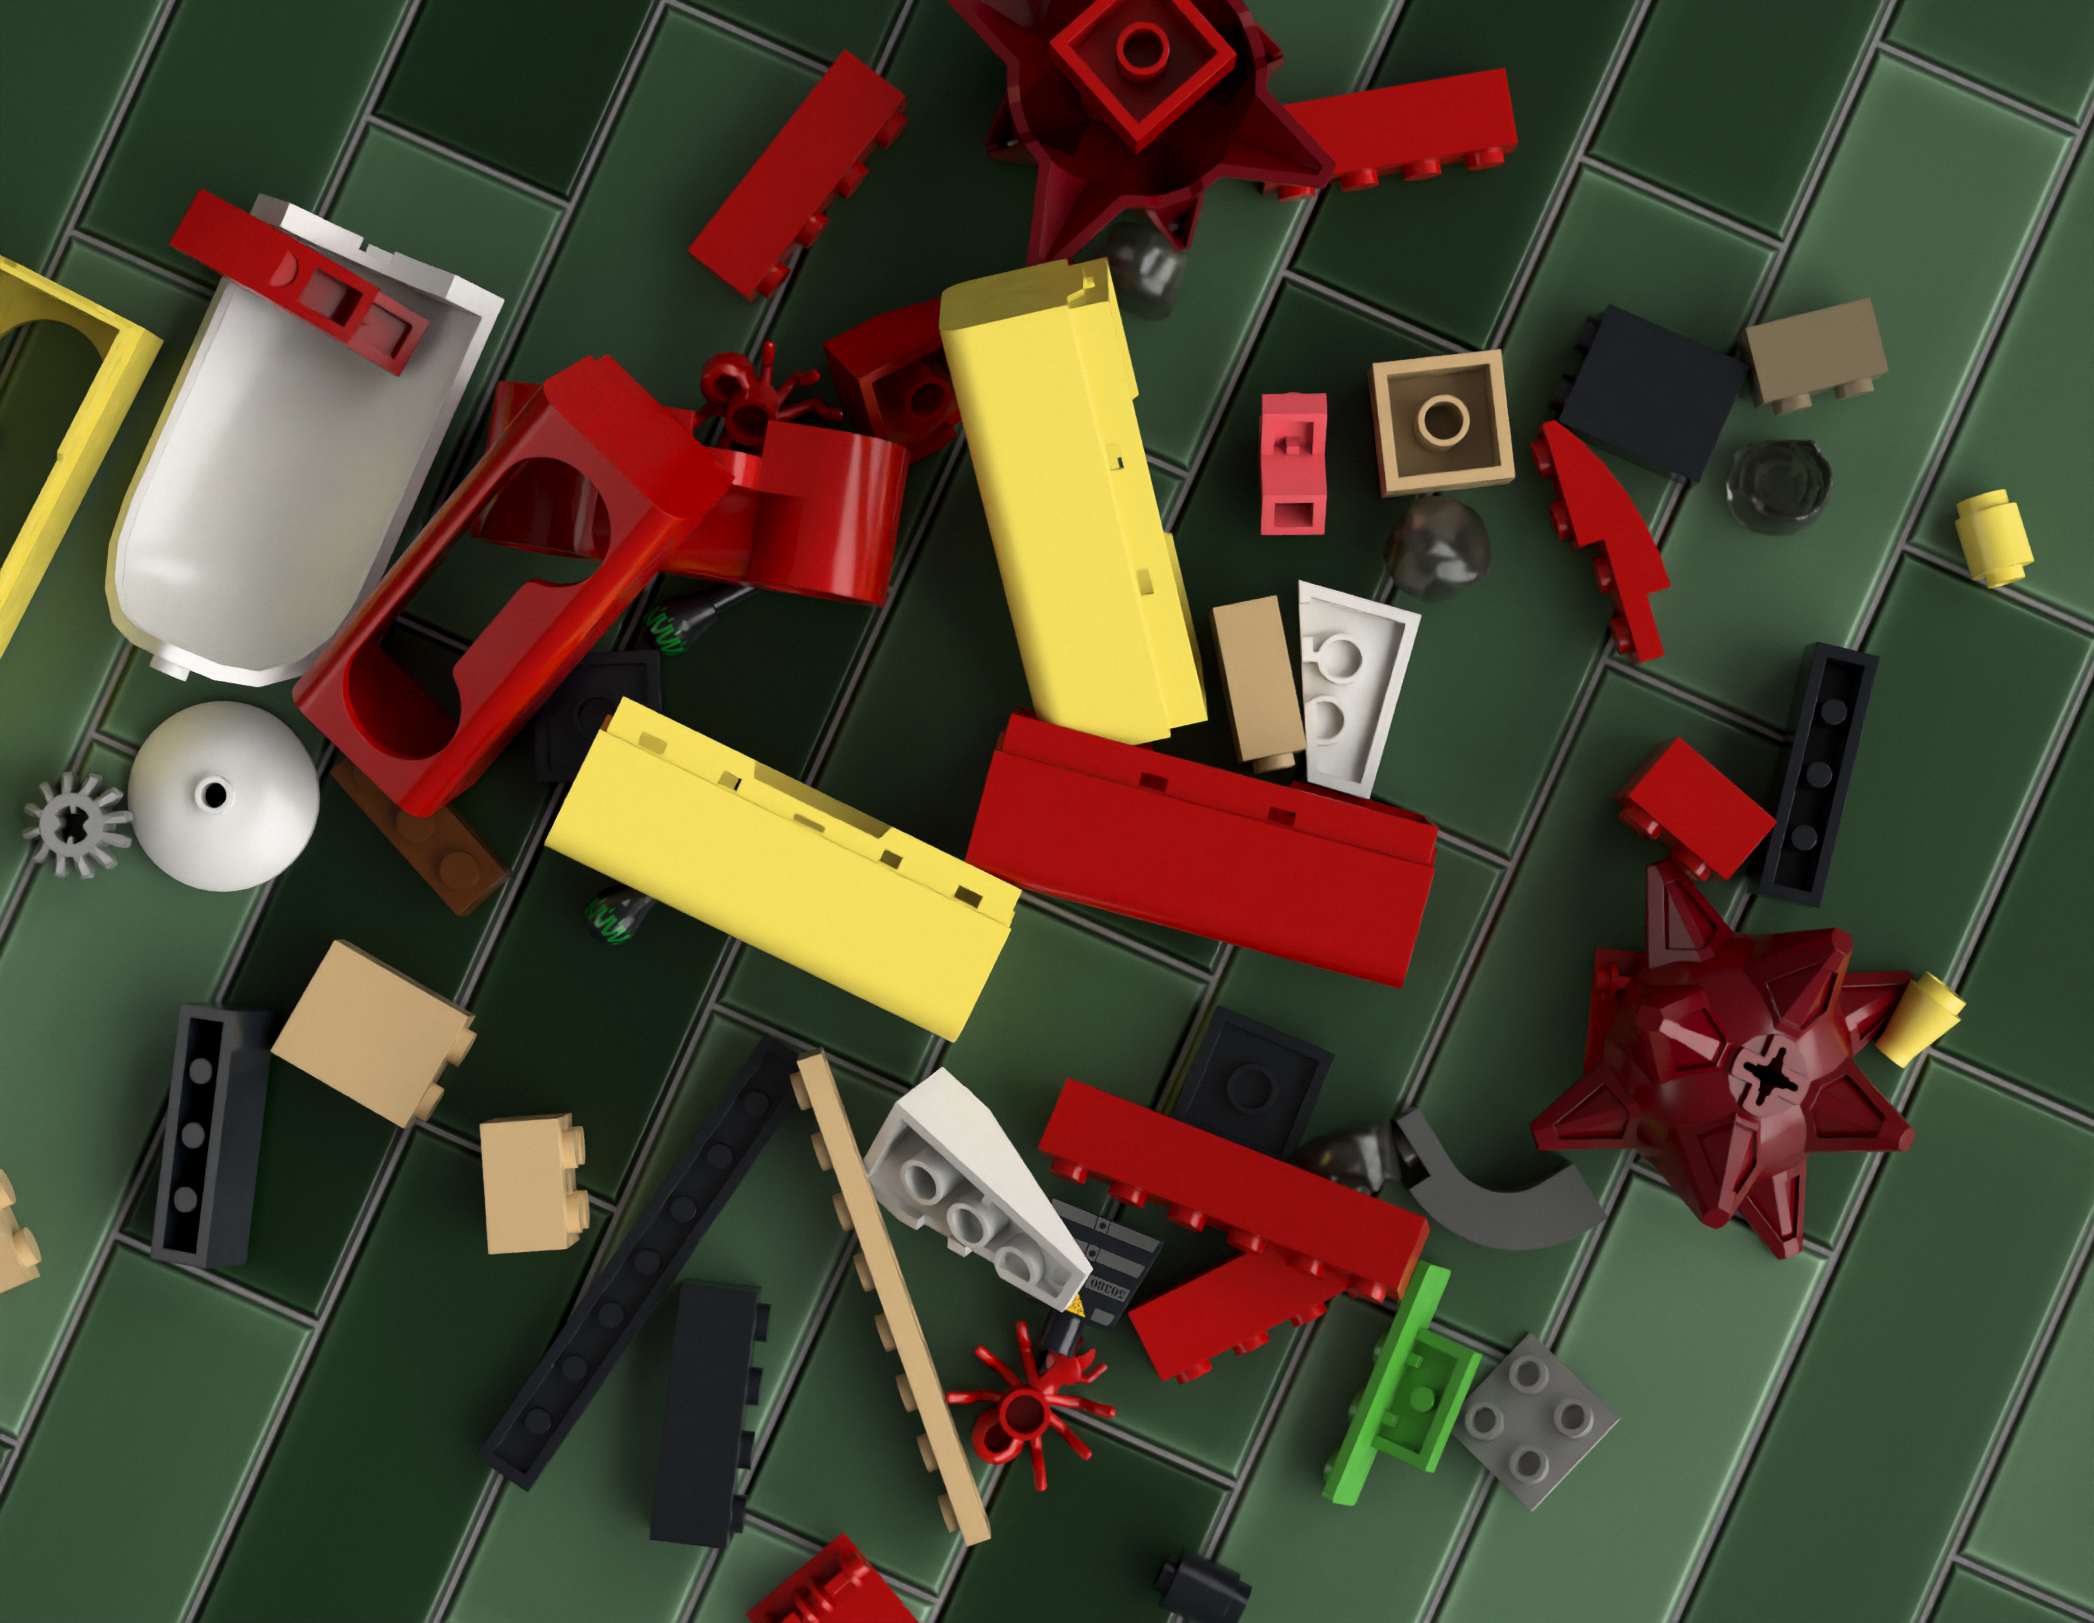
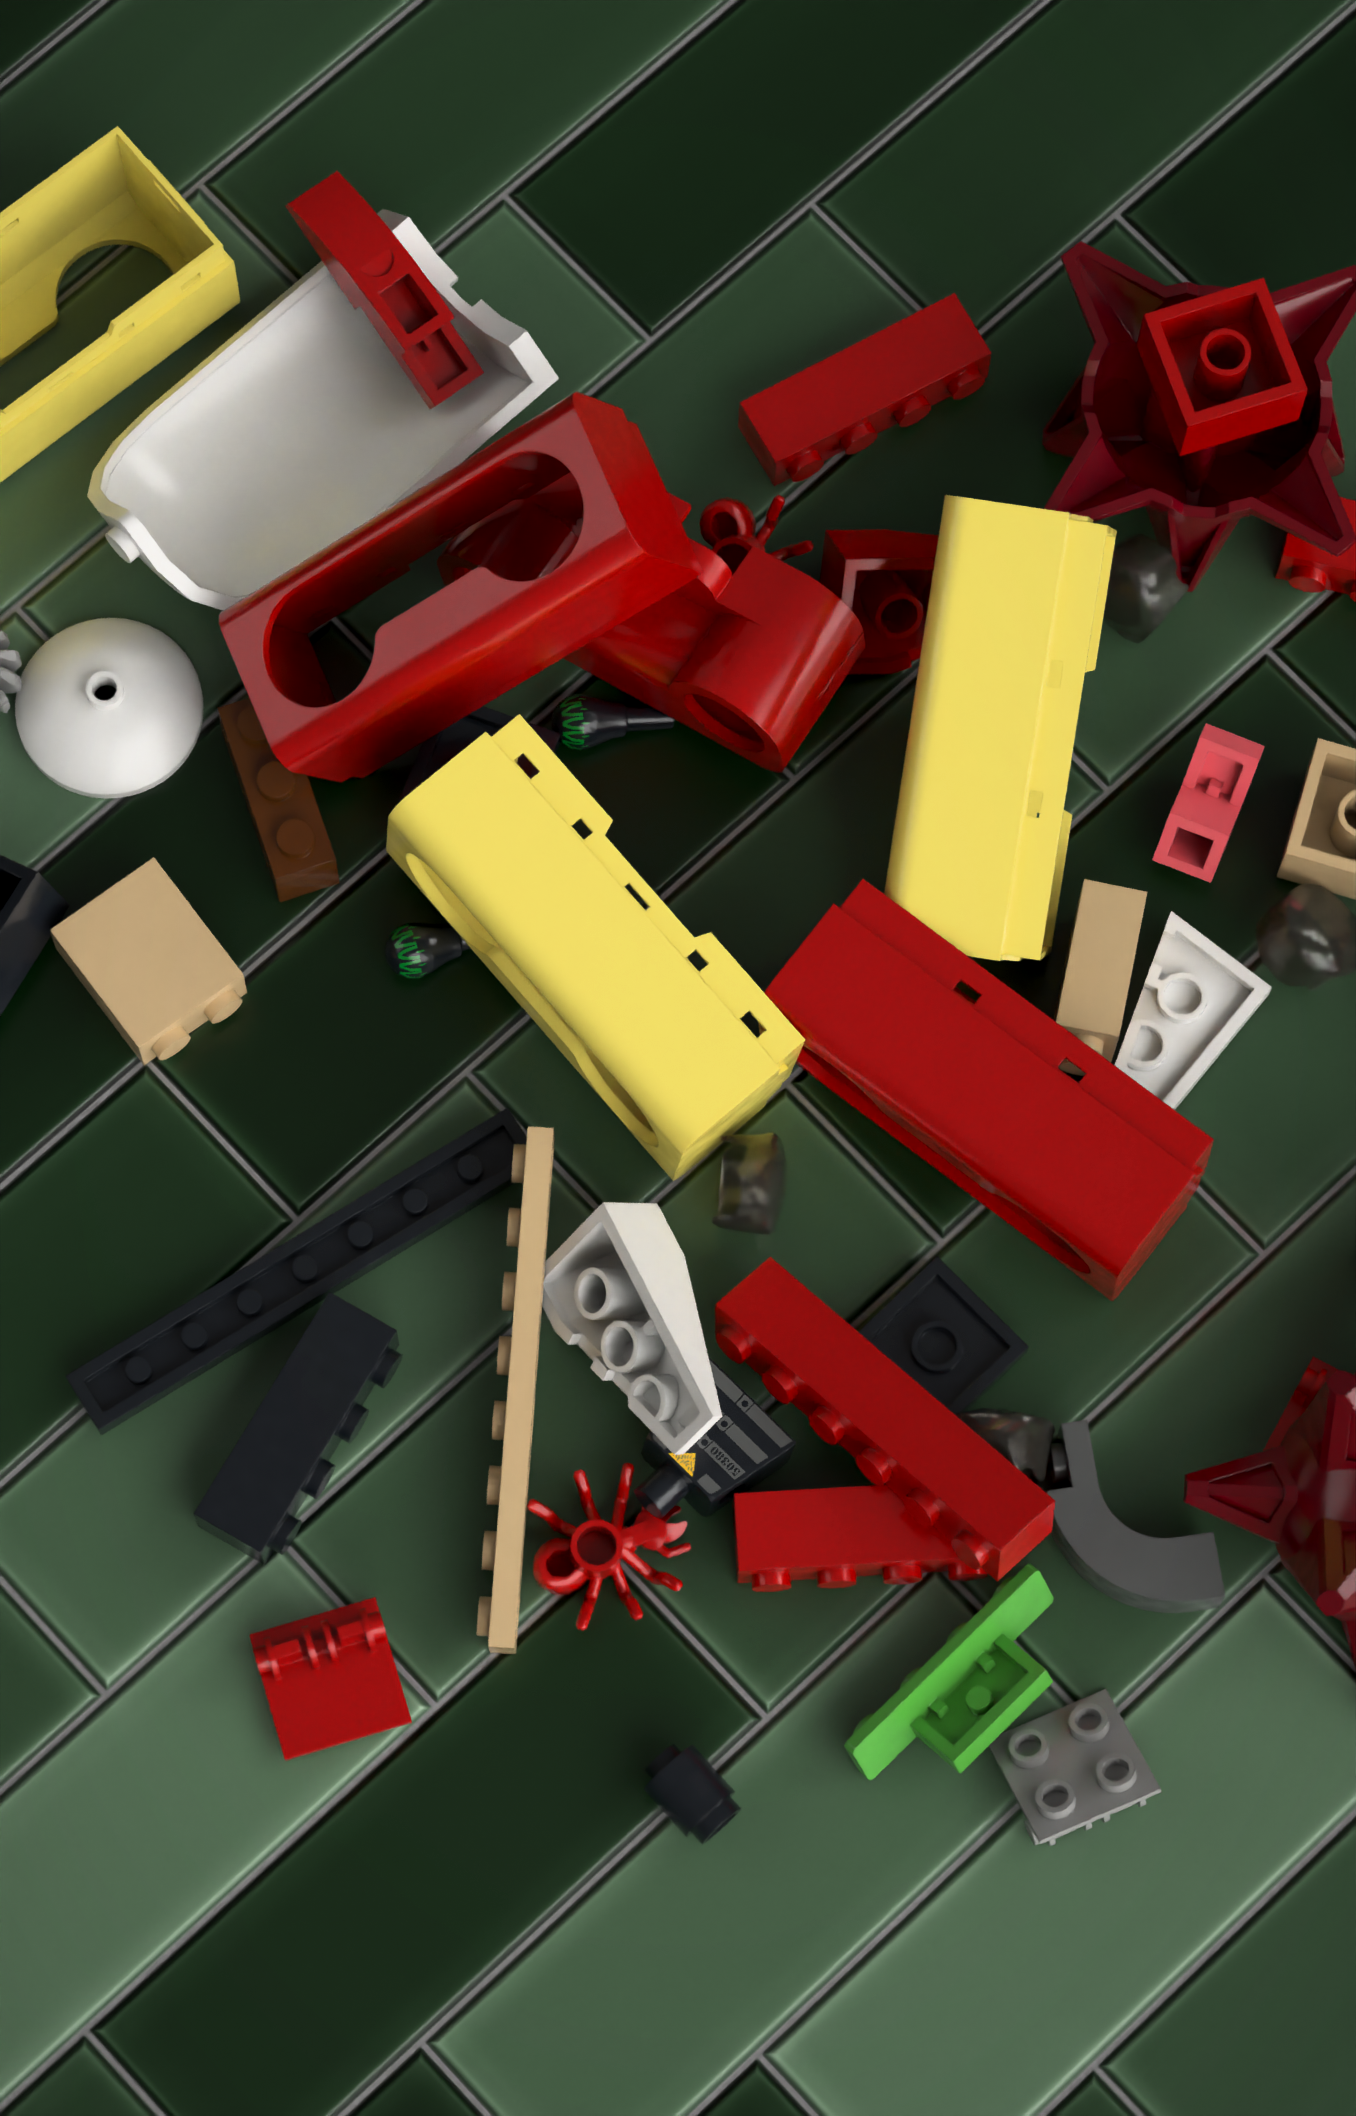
camera: 15 degrees right, 15 degrees down
tan brick [480,1113,590,1254] -> none
none -> clear smoke hair [712,1132,788,1236]

